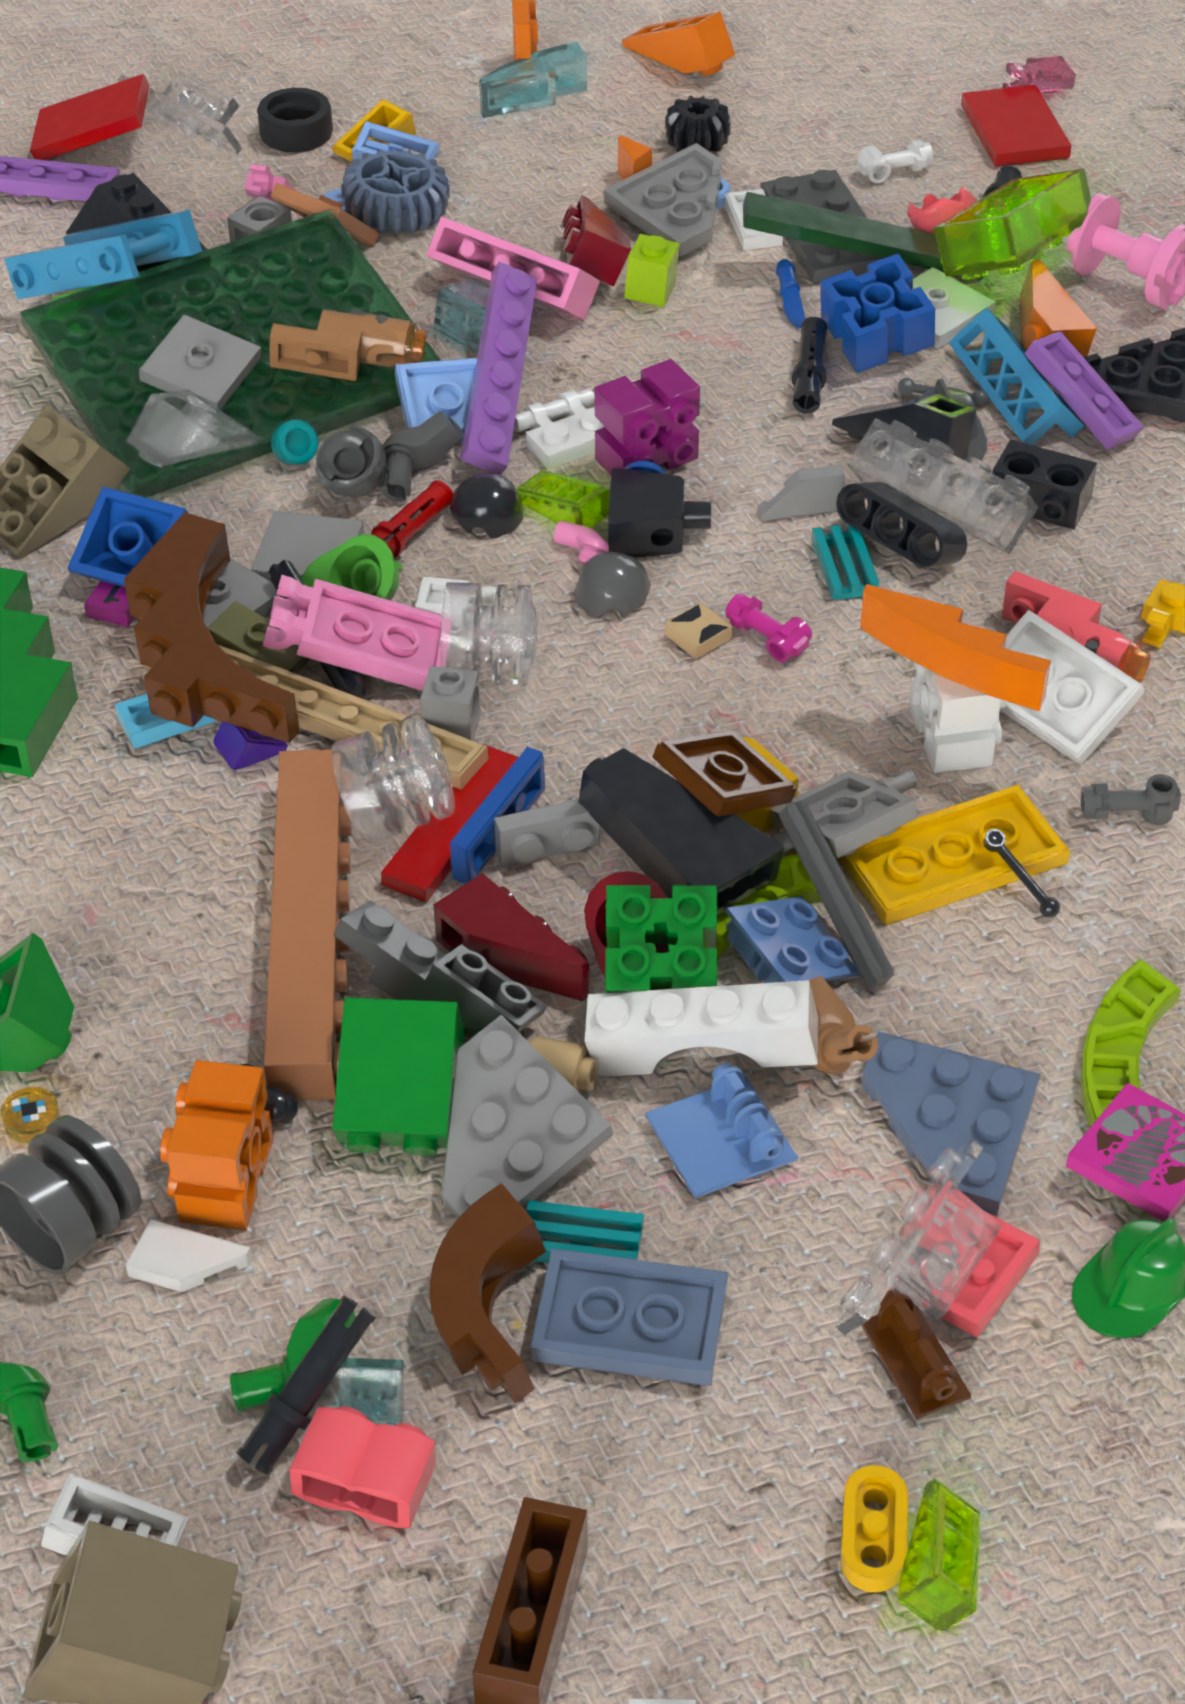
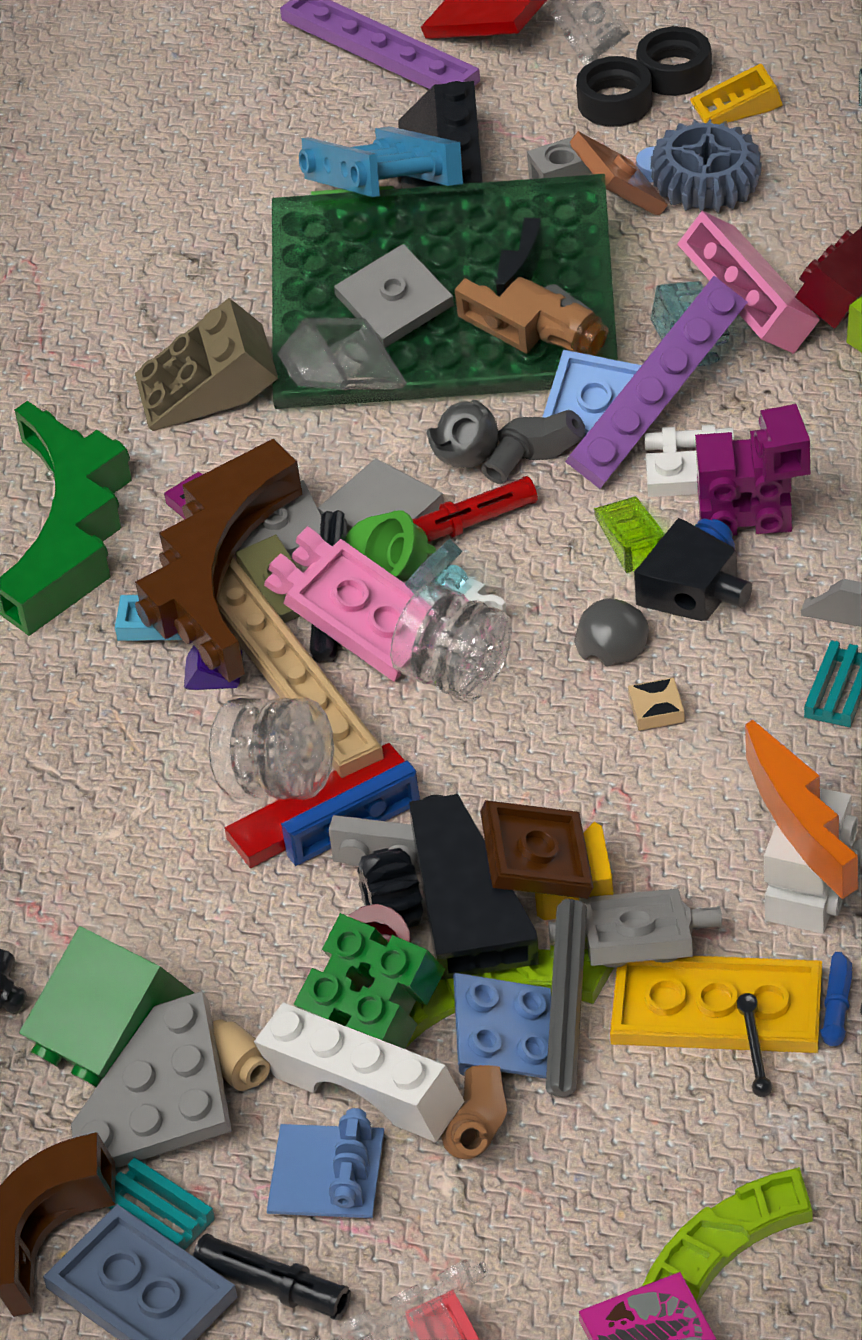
camera: 35 degrees right, 0 degrees up
blue slope [67,486,188,587] -> none
bright pink plate [244,164,297,204] -> none
nougat brick [264,749,353,1100] -> none
teal tile [271,420,319,465] -> none
dark grey slope [334,900,547,1032] -> none
light blue tile [352,121,440,160] -> none
light grey brick [420,666,481,741] -> none
dark red slope [433,873,589,1001] -> none
black hair [450,473,524,538] -> none
bright pink arm [554,520,609,565] -> none
dark pink bar [725,593,812,663] -> none
sand blue plate [862,1031,1040,1216] -> none
none -> black pin [193,1233,351,1320]
none -> black gear [357,848,423,928]
none -> clear light blue tile [405,539,469,603]
none -> black slope [496,217,543,297]
none -> black tyre [576,56,652,126]
none -> magenta brick [754,404,811,483]
none -> blue piece [820,952,852,1046]

